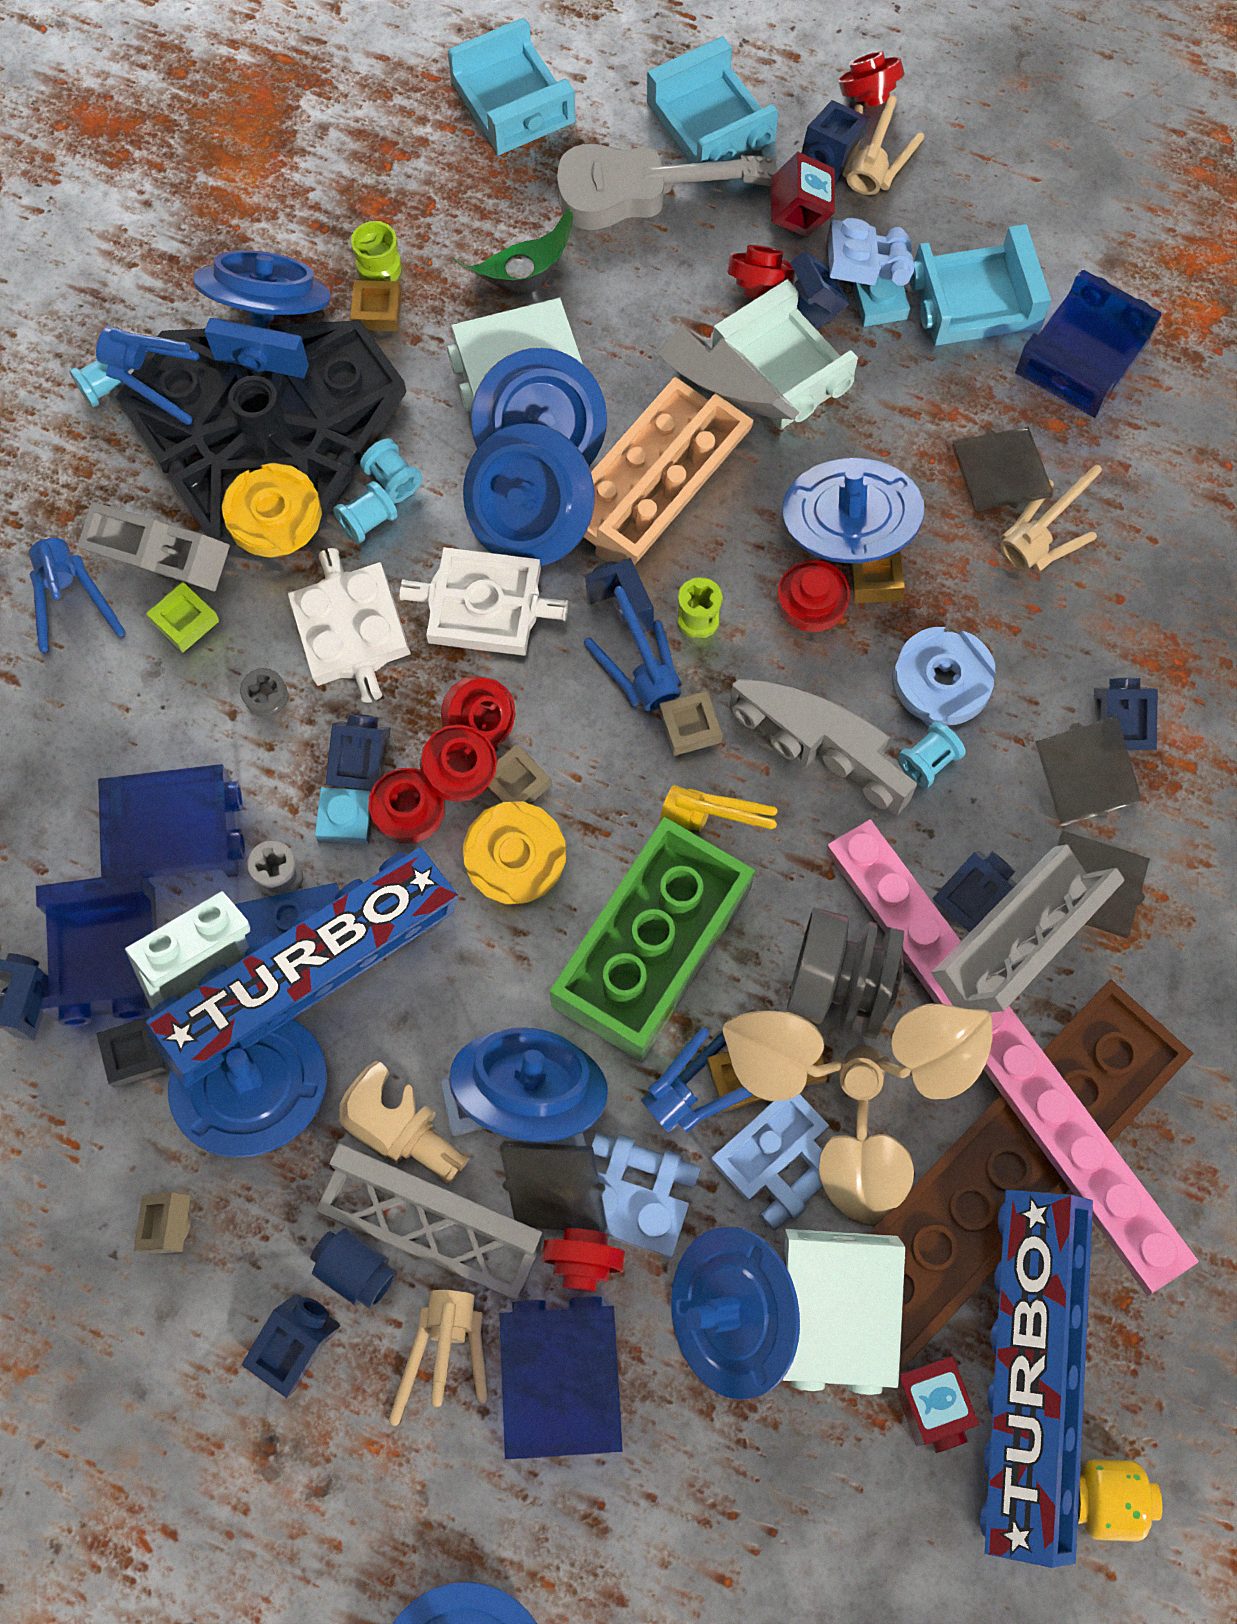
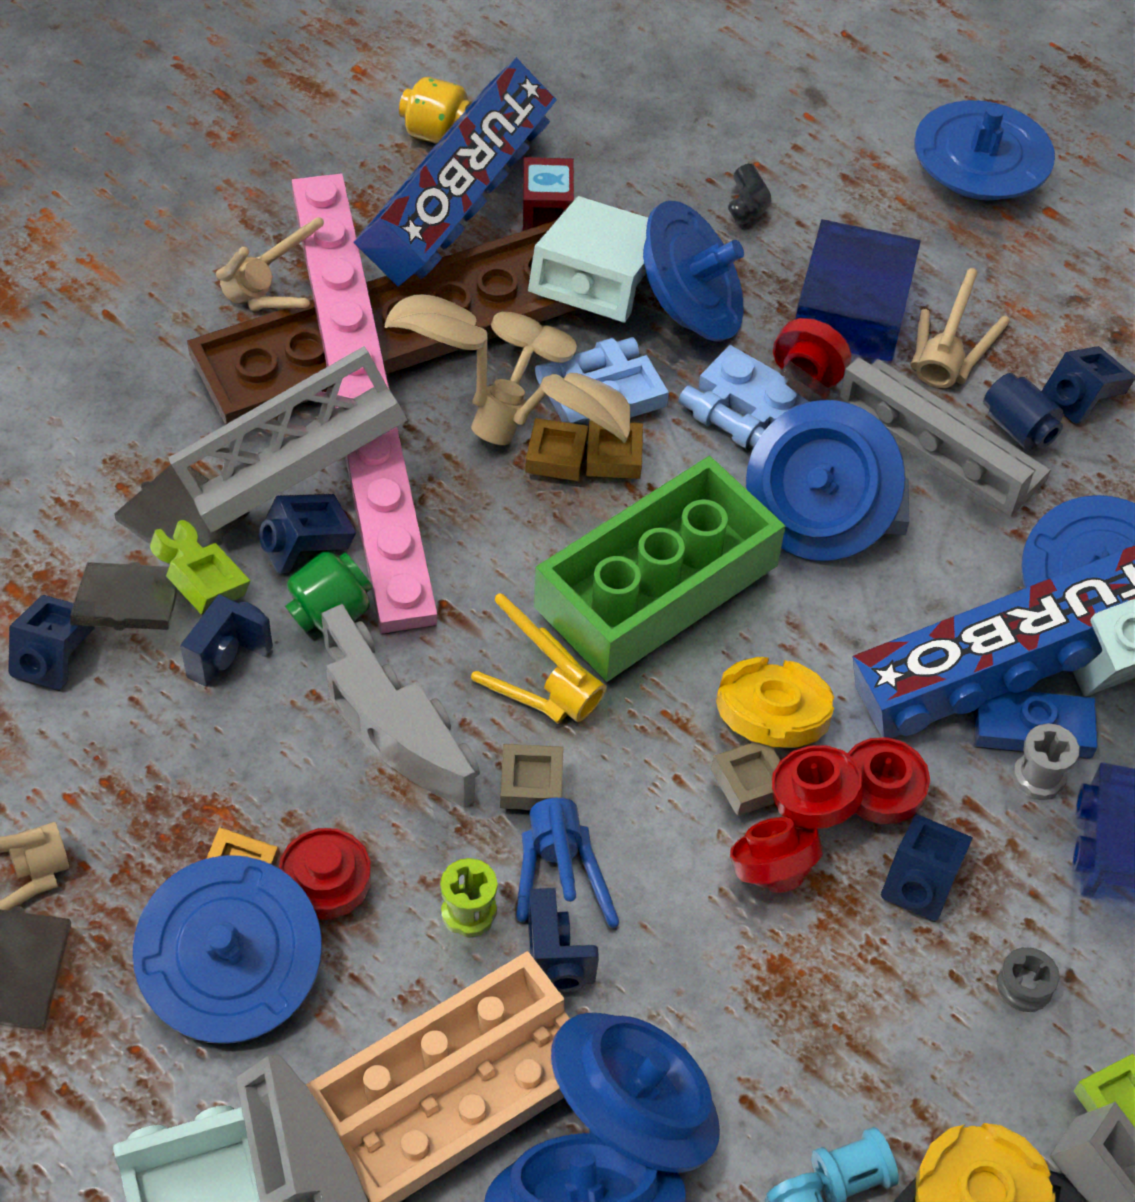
camera: 165 degrees left, 15 degrees down
white plate [288,548,411,703] -> none
medium azure plate [315,787,372,845] -> none
tan piece [339,1061,470,1186] -> none
white plate [400,547,568,656] -> none
blue plant [641,1027,753,1133] -> none
dark grey wheel [786,907,904,1039] -> none
light blue plate [892,627,996,726] -> none
medium azure bush [897,721,966,788] -> none
none -> lime plate [150,520,251,615]
none -> dark blue bracket [180,594,273,687]
none -> tan plant [216,217,324,312]
none -> green head [285,552,373,634]
none -> black arm [728,164,771,225]

